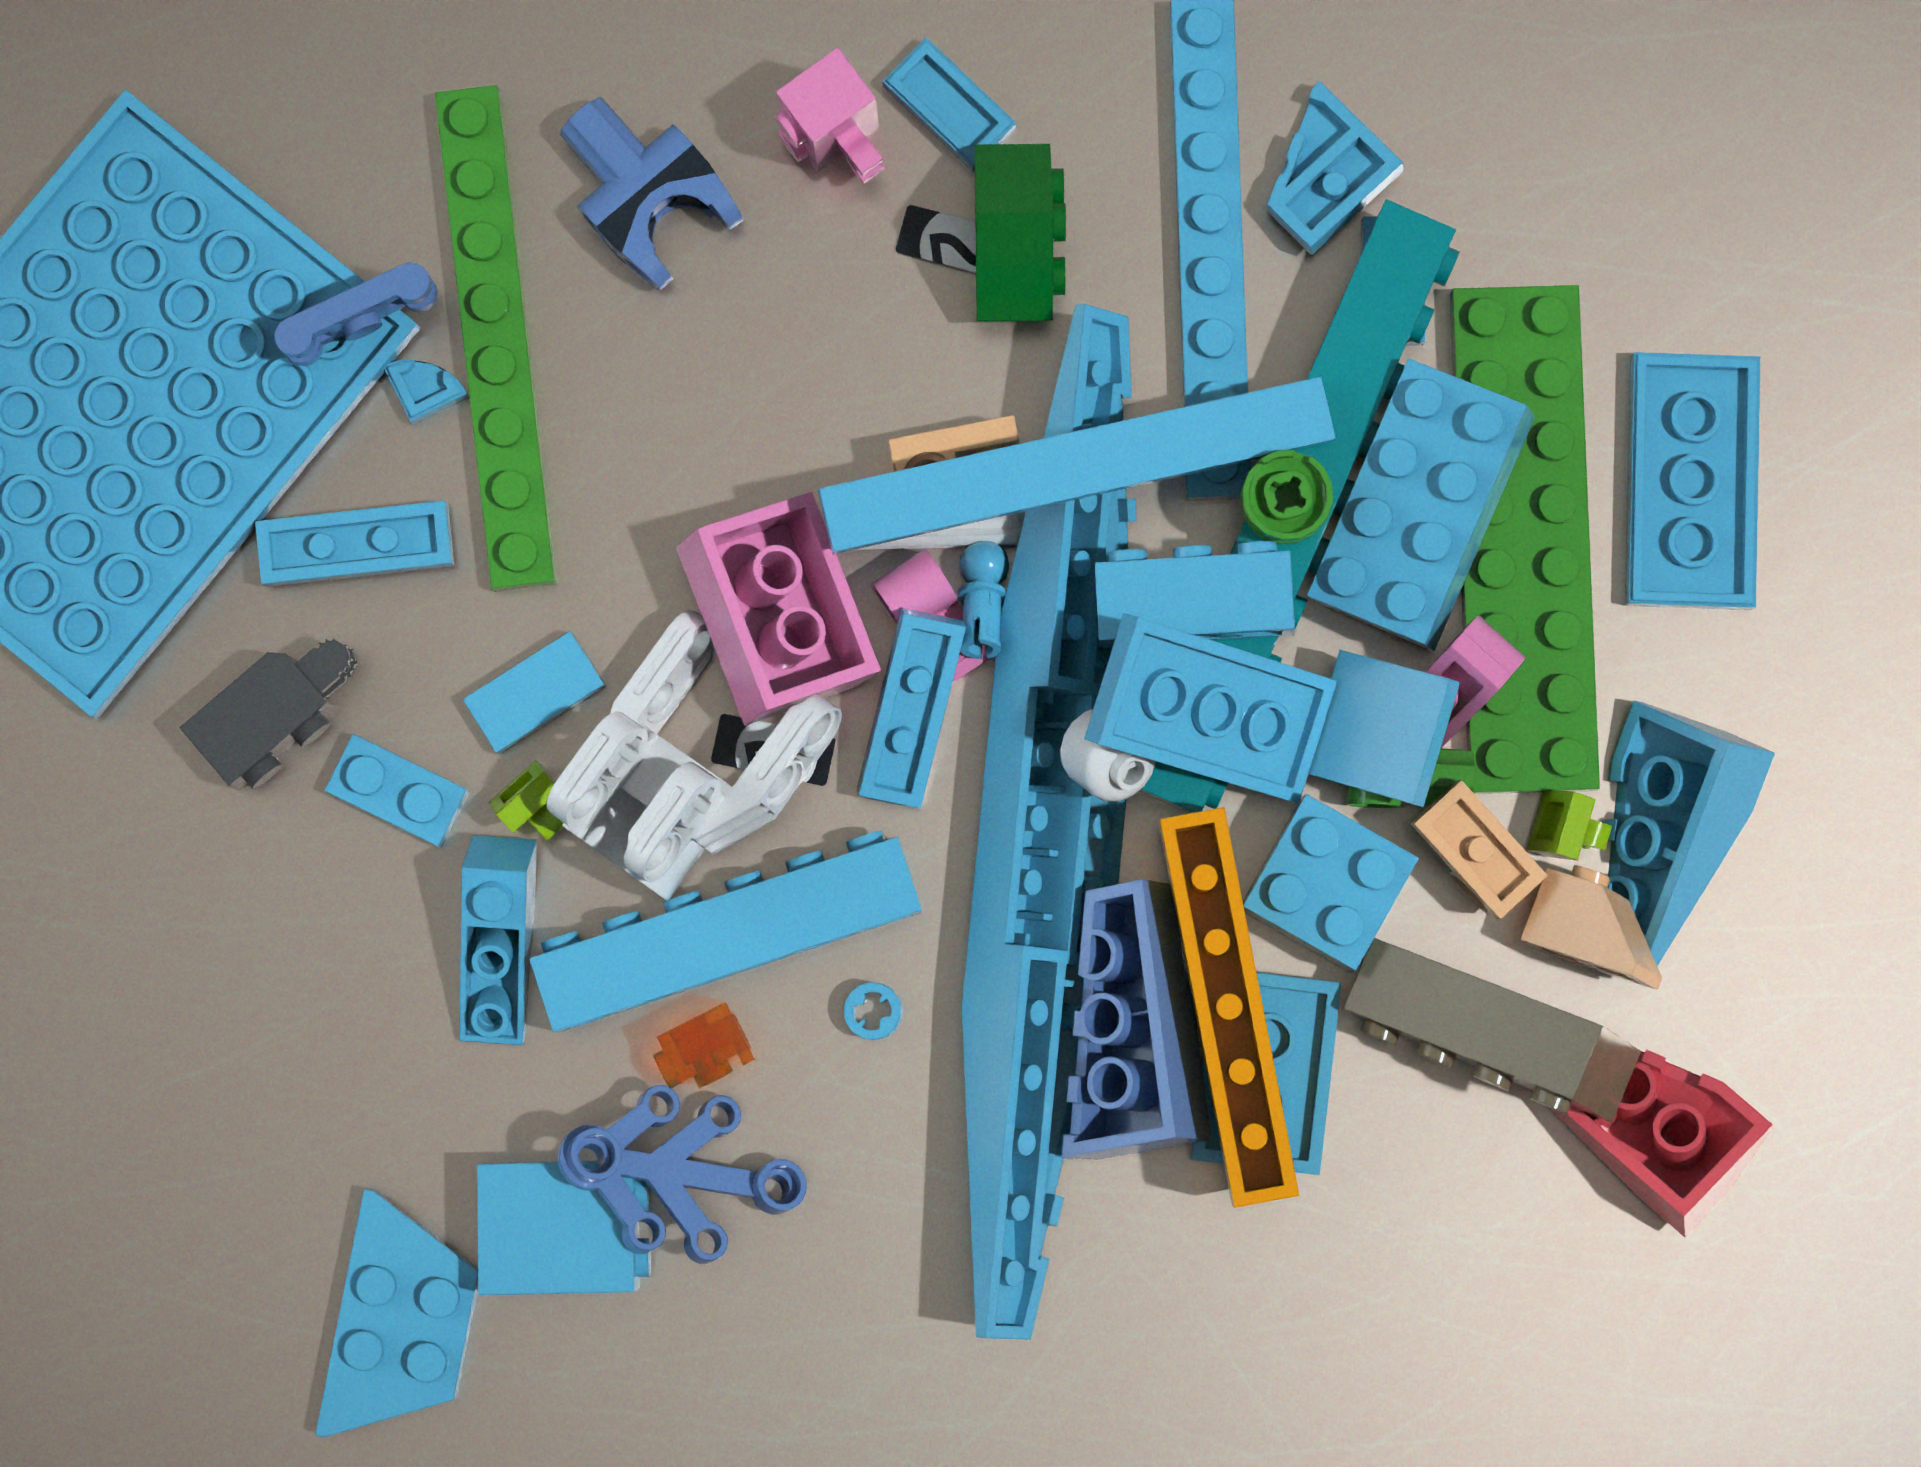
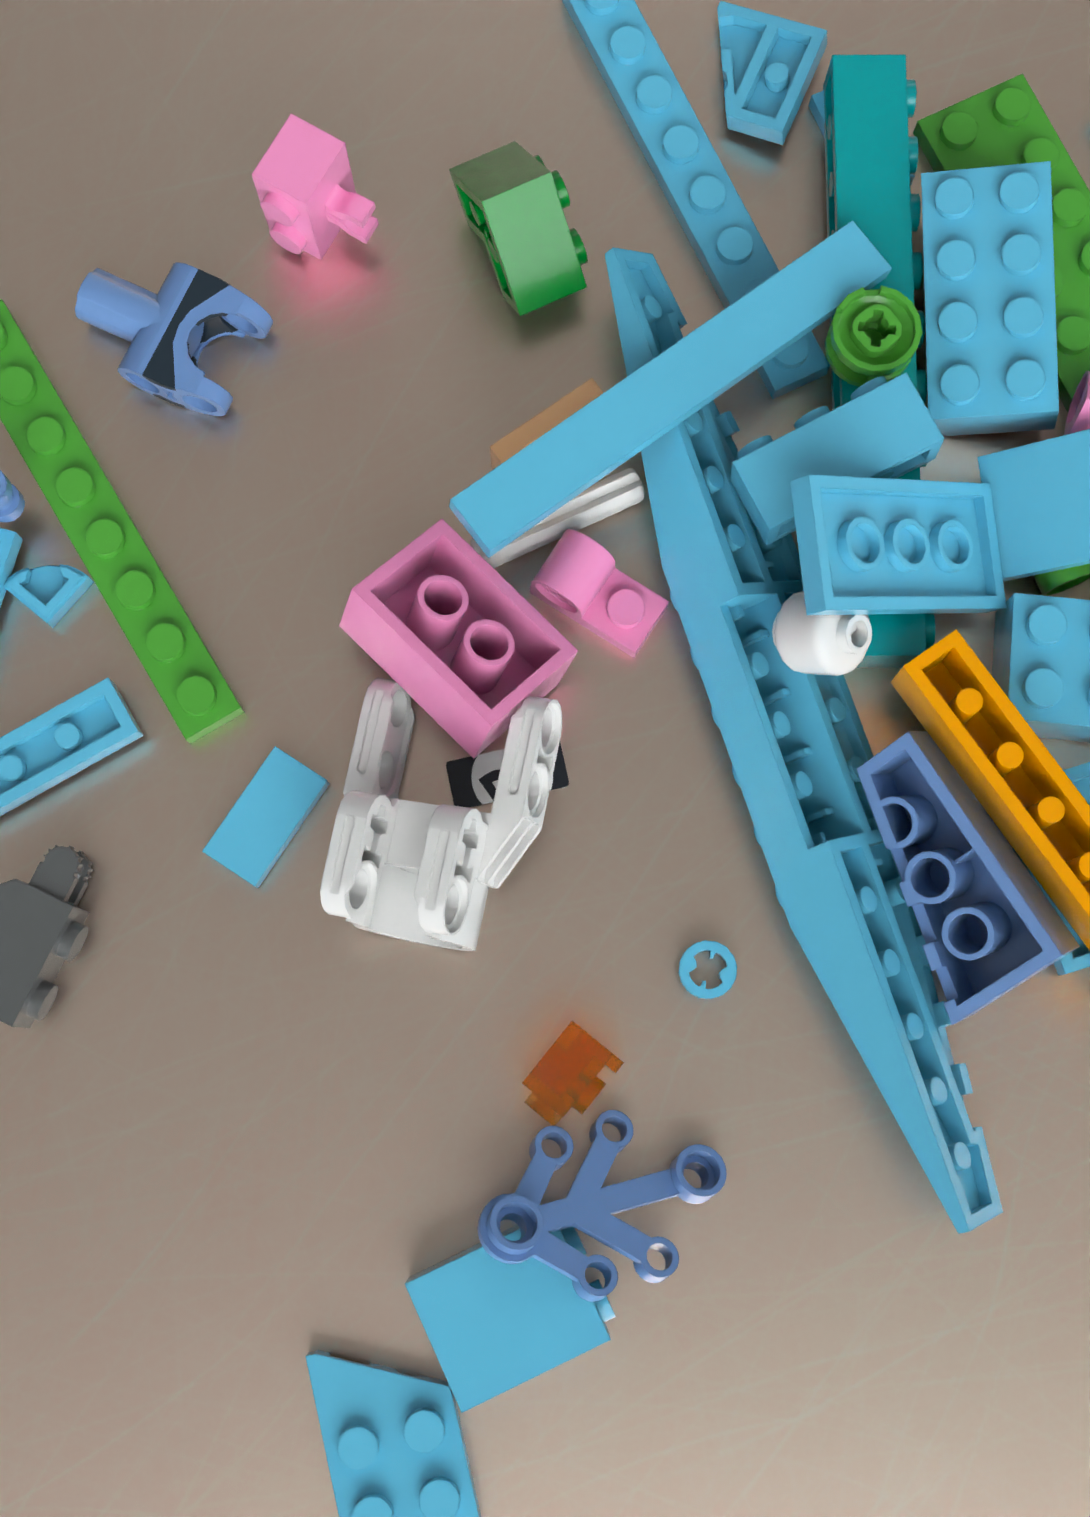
camera: 25 degrees left, 5 degrees down
medium azure plate [324,734,470,848] -> none
medium azure slope [459,835,537,1045] -> none
lime tile [488,760,563,840] -> none
medium azure brick [529,830,923,1033] -> none
medium azure plate [857,607,966,809] -> none
medium azure tile [882,37,1016,172] -> none
sticker [896,205,976,273] -> none
medium azure pin [957,541,1009,659] -> none

